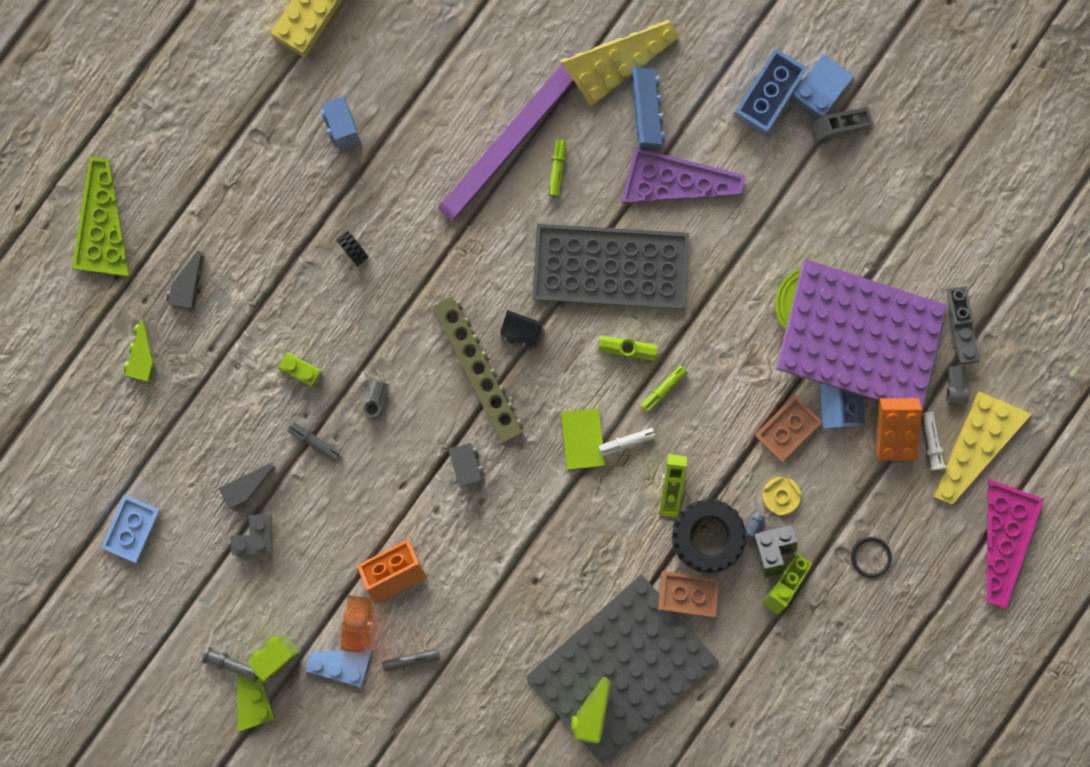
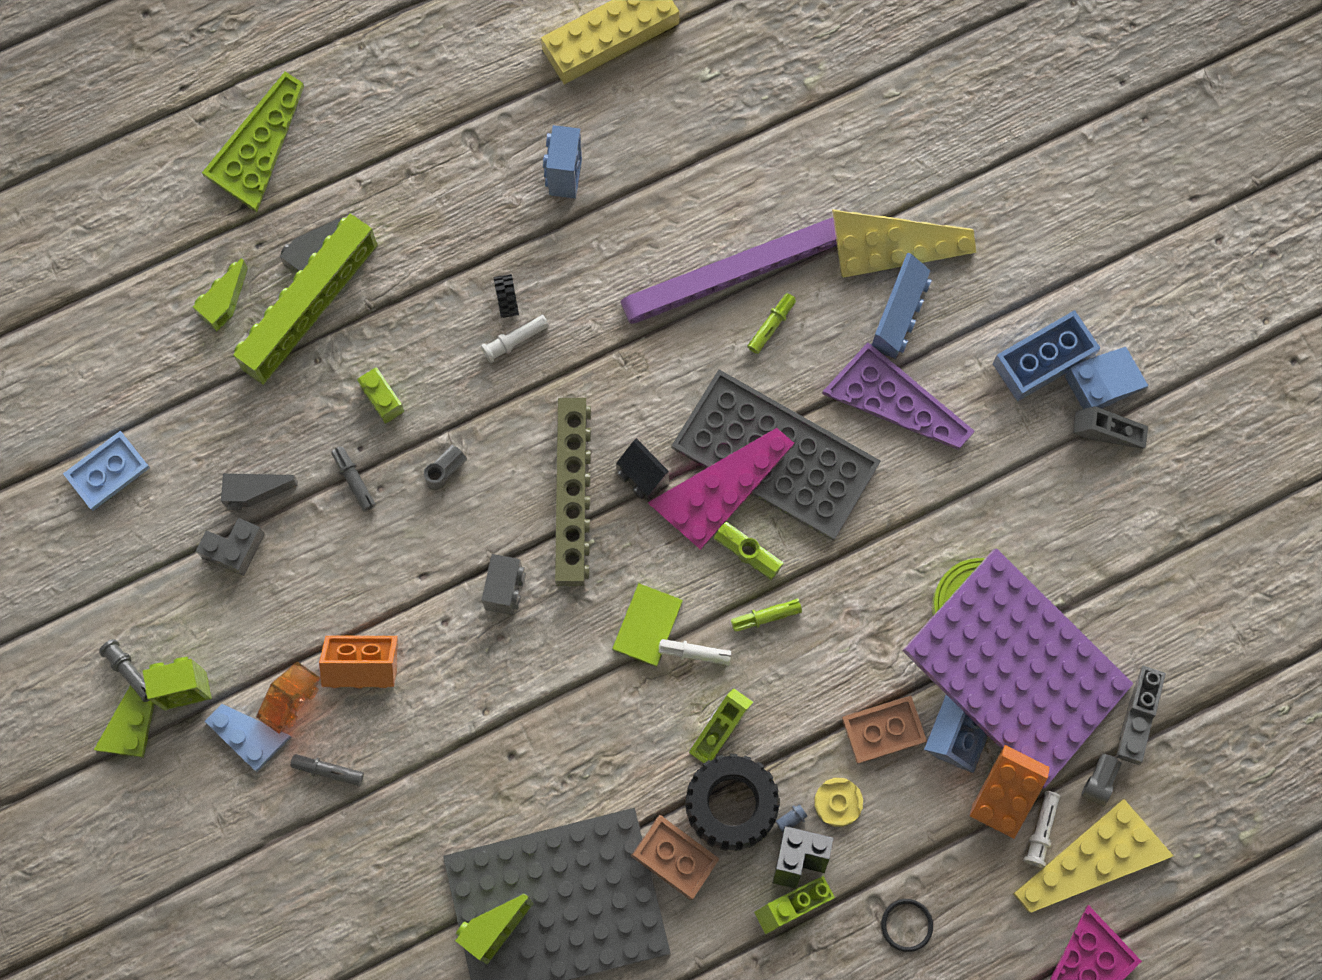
camera: 25 degrees right, 10 degrees down
none -> lime brick [233,213,378,385]
none -> white pin [481,315,549,363]
none -> dark pink wing [648,428,795,550]

